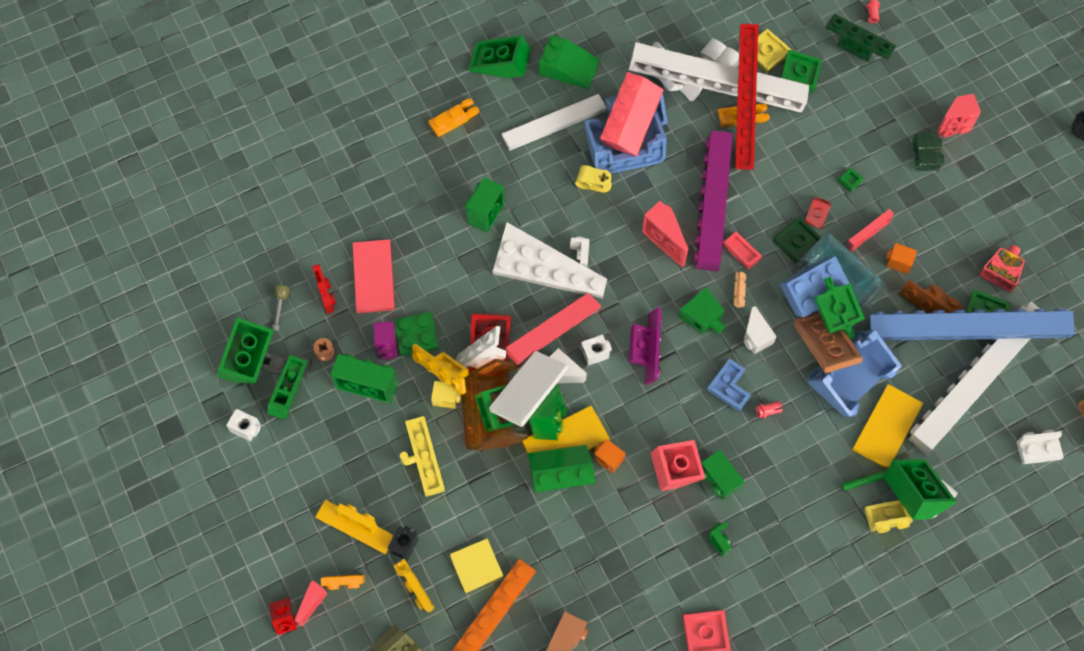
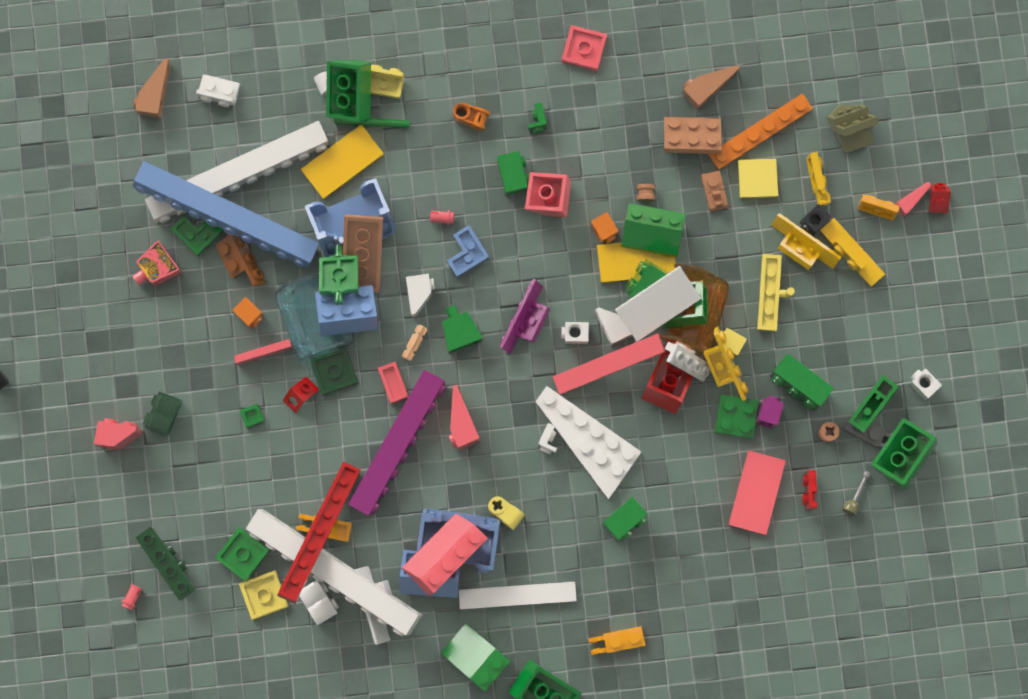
camera: 160 degrees left, 15 degrees up
none -> orange piece [453,103,490,131]
none -> nougat wheel [637,184,655,202]
none -> nougat plate [664,117,722,154]
none -> nougat plate [701,171,728,212]
none -> yellow bracket [771,213,841,270]

